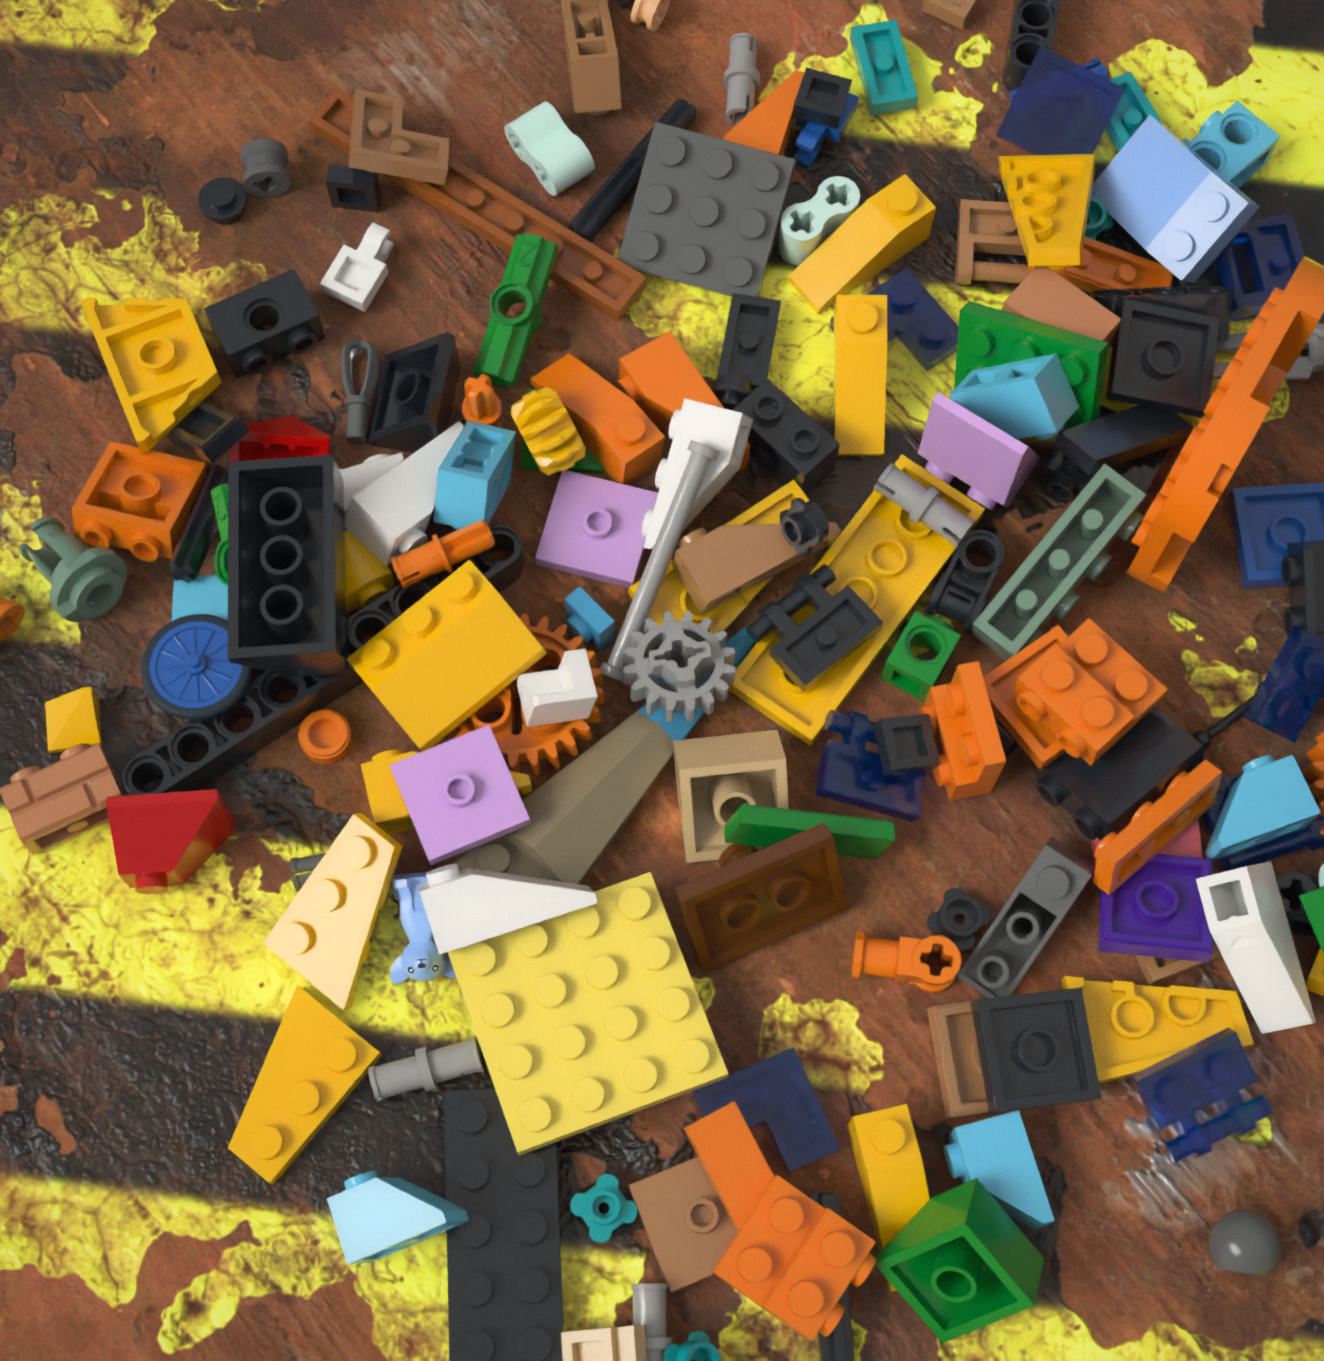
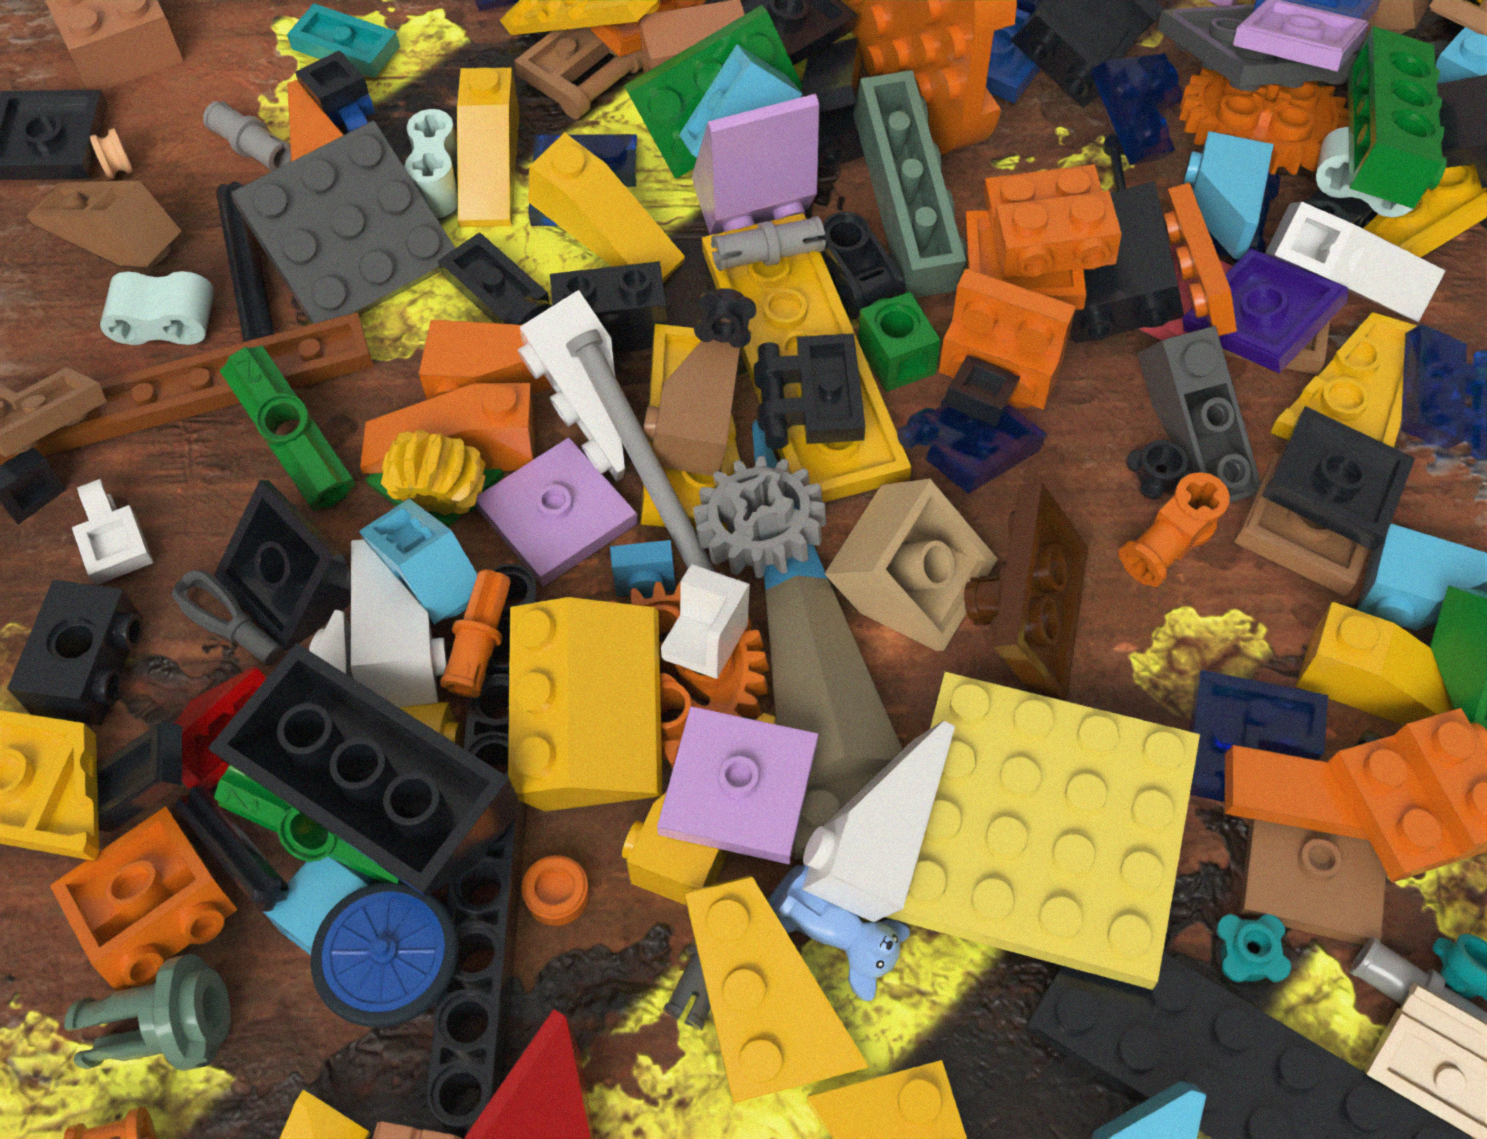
camera: 50 degrees left, 10 degrees down
light grey pin [368,1037,484,1102] -> none
orange axle [462,374,502,428] -> none
green tile [725,804,895,859] -> none

